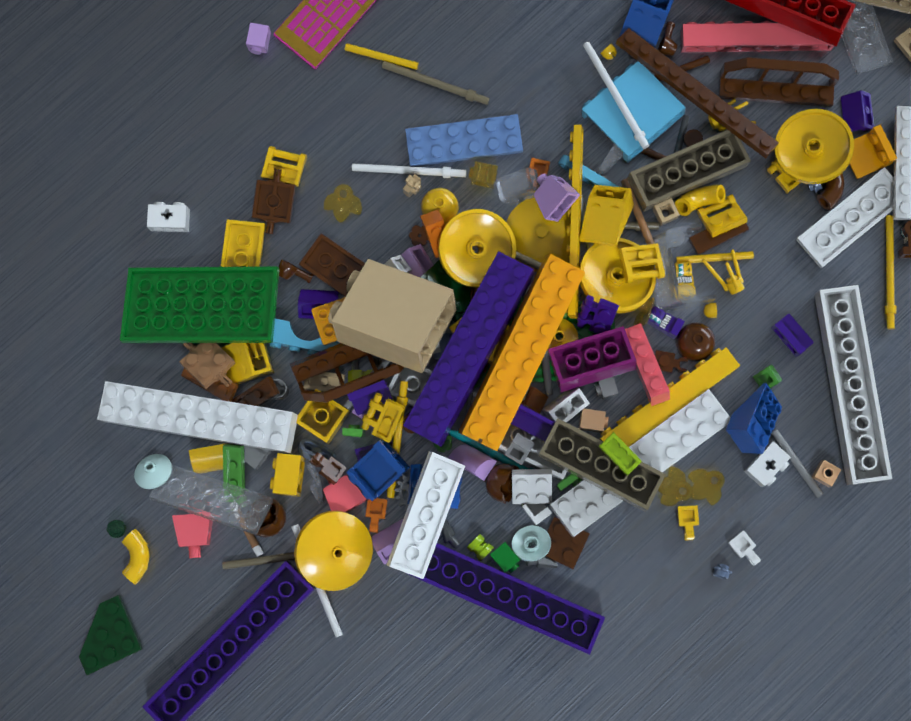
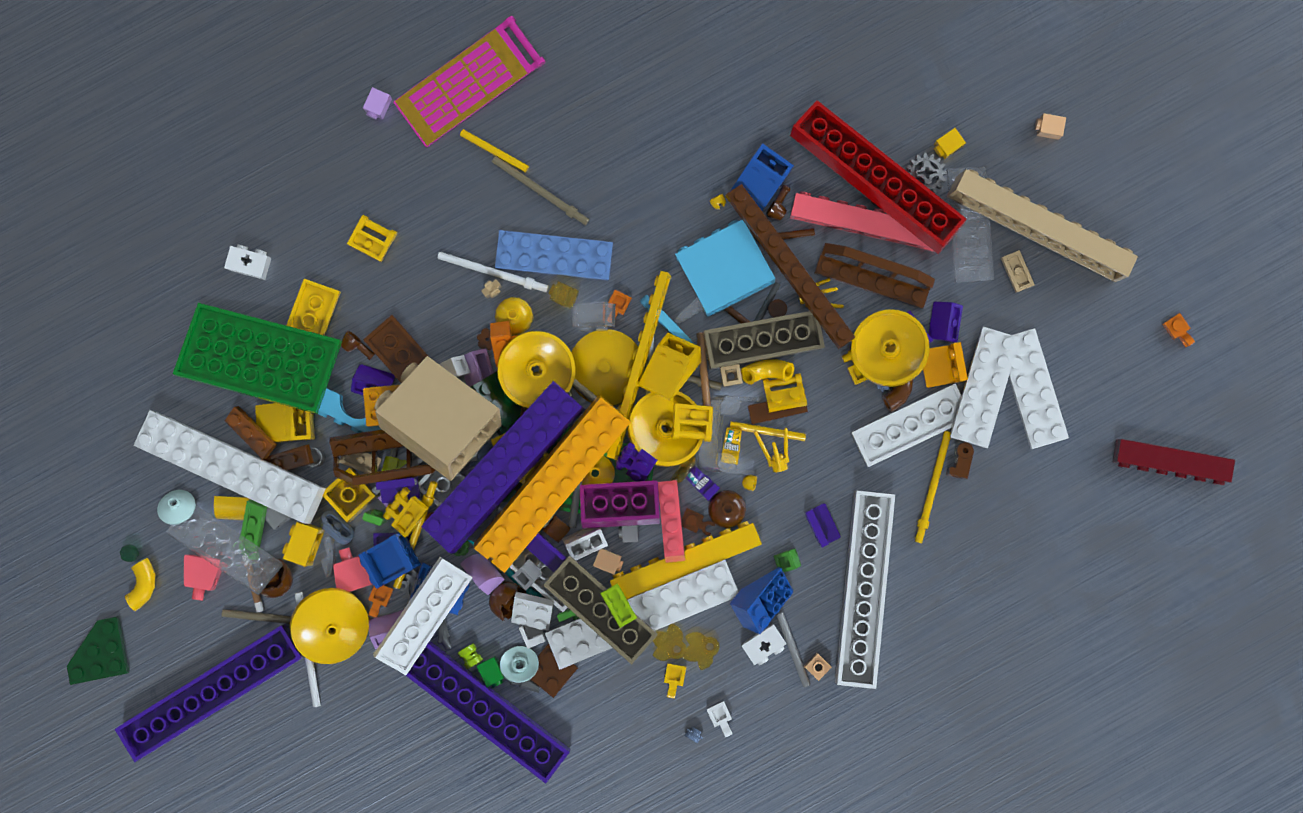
camera: 10 degrees right, 5 degrees up
medium nougat plate [179,343,235,389] -> none
reddish brown plate [252,168,296,234] -> none
plate [309,452,347,485] -> none
clear yellow plate [324,184,362,223] -> none
lavender torso [534,174,580,222] -> none
white bar [583,42,650,149] -> none

